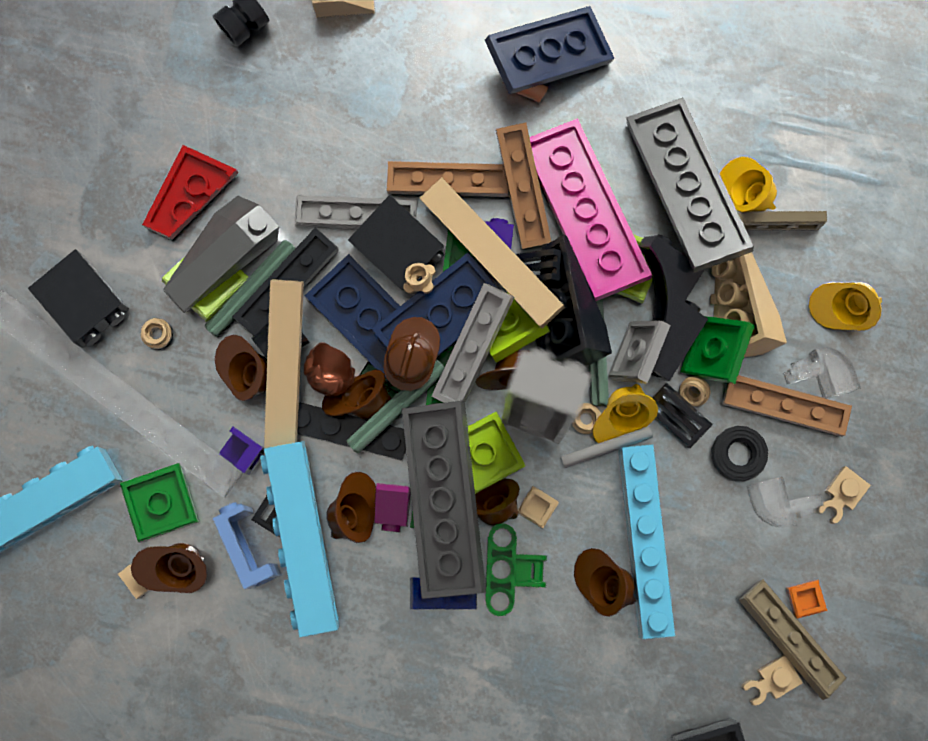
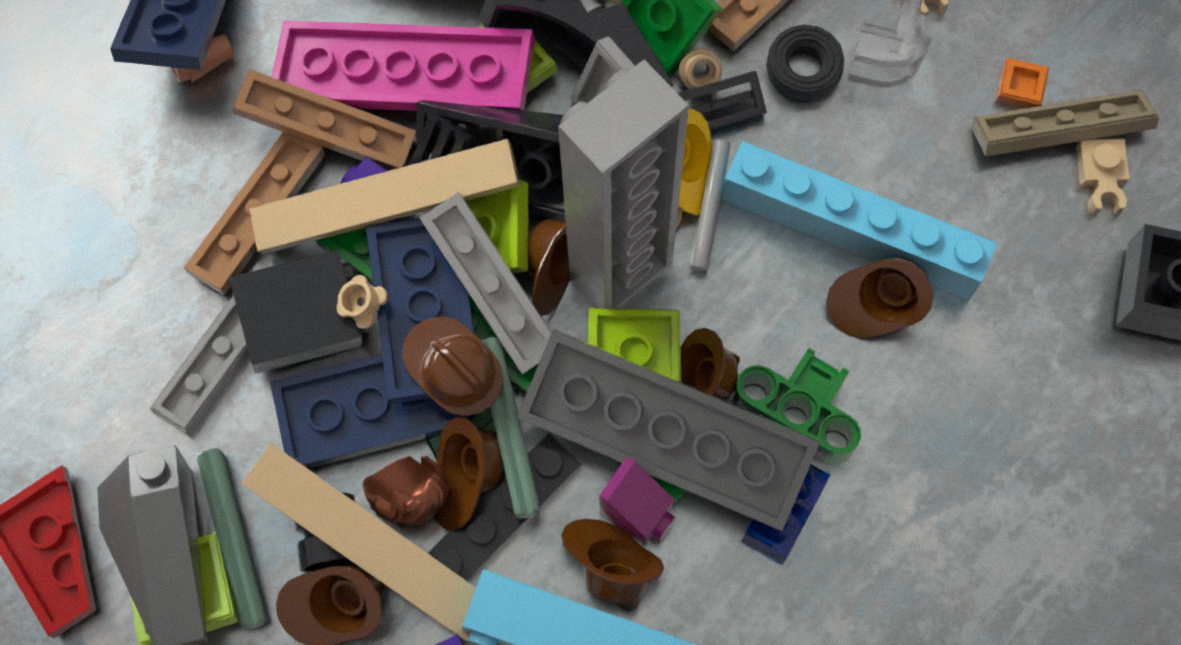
camera: 60 degrees left, 10 degrees down
black plate [232,227,339,336] -> none
tan tile [518,486,559,529] -> none

